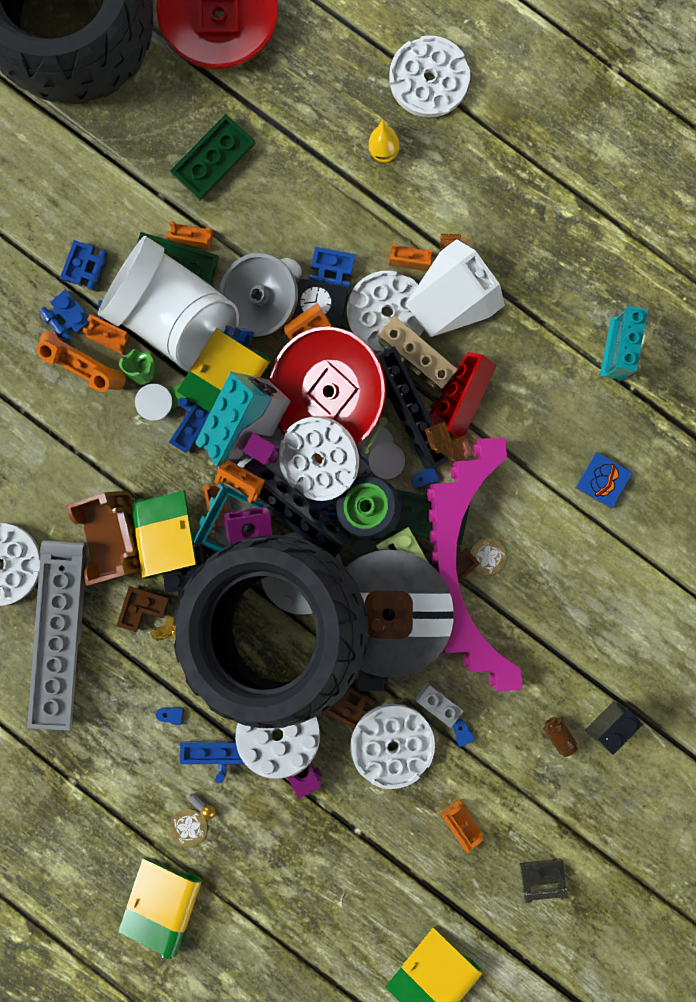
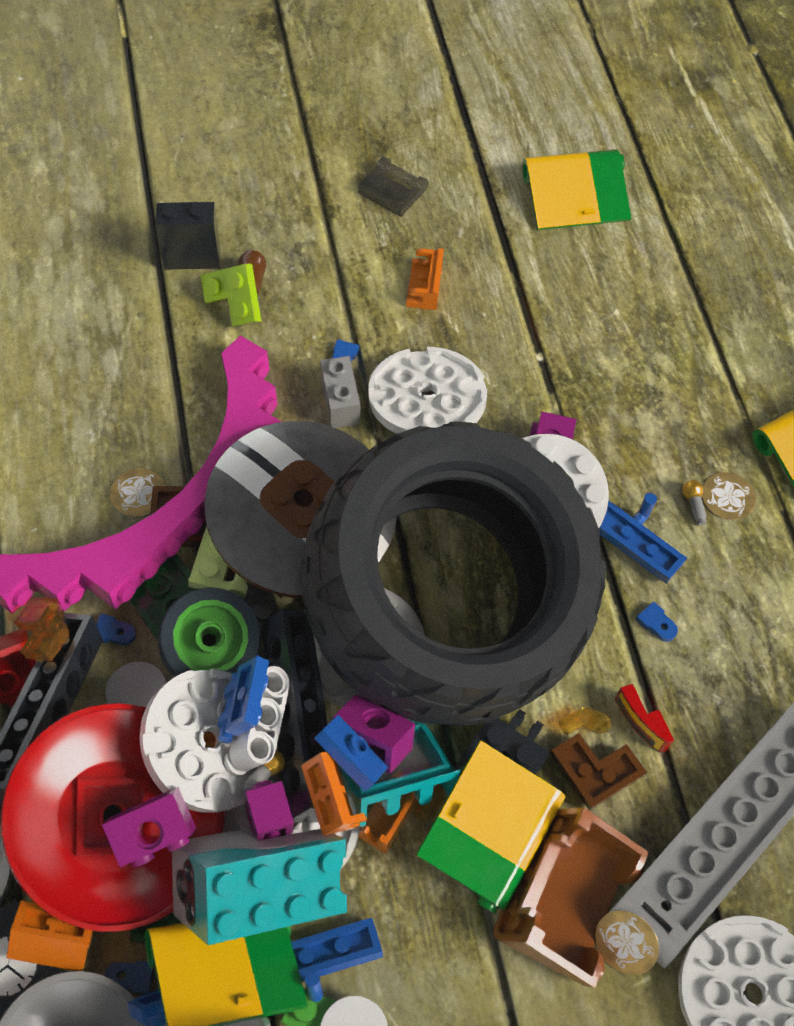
camera: 140 degrees left, 25 degrees down
none -> magenta brick [102,787,196,867]
none -> blue piece [104,961,154,995]
none -> lime plate [200,264,261,327]
none -> blue plate [217,655,269,743]
none -> white beam [229,666,289,771]
none -> piece [241,750,285,795]
none -> blue plate [314,715,388,792]
none -> pearl gold sticker [595,910,659,975]
none -> red slope [614,683,674,753]

